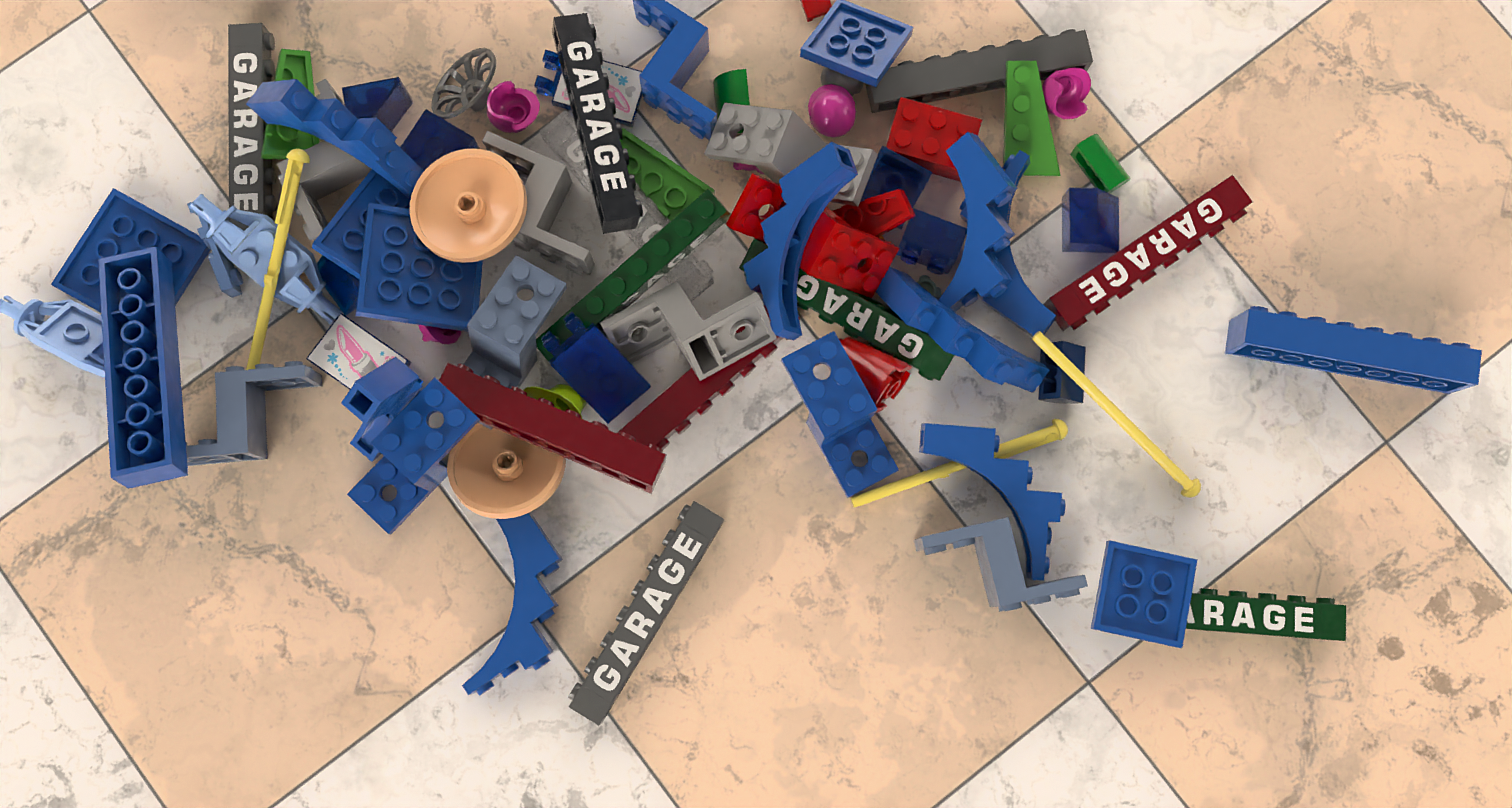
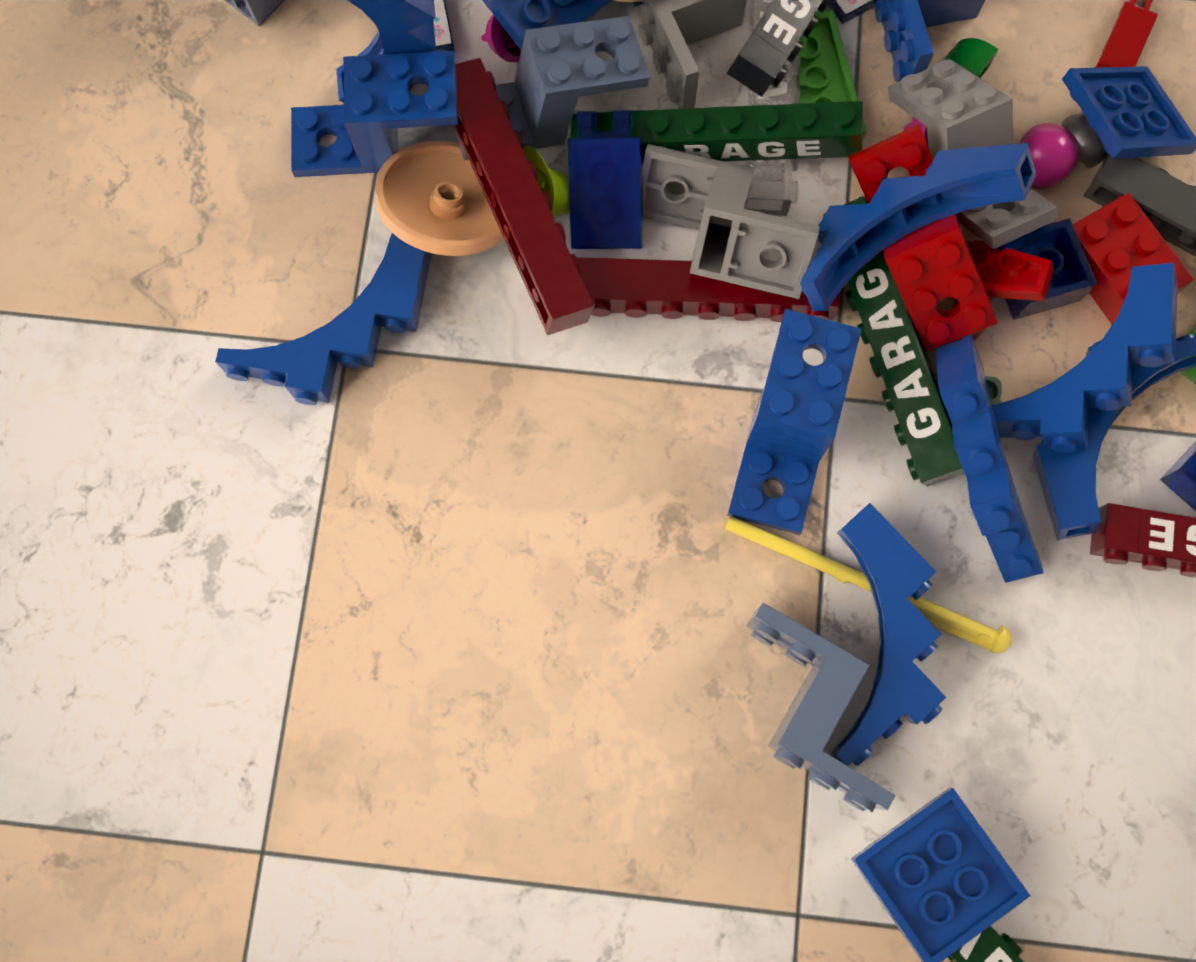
camera: 50 degrees right, 5 degrees down
dark grey brick [568,501,725,726] -> none
red cone [839,337,912,413] -> none
clear blue brick [896,208,967,275] -> none
light yellow bar [1031,331,1201,498] -> none
dark blue brick [1038,341,1086,404] -> none

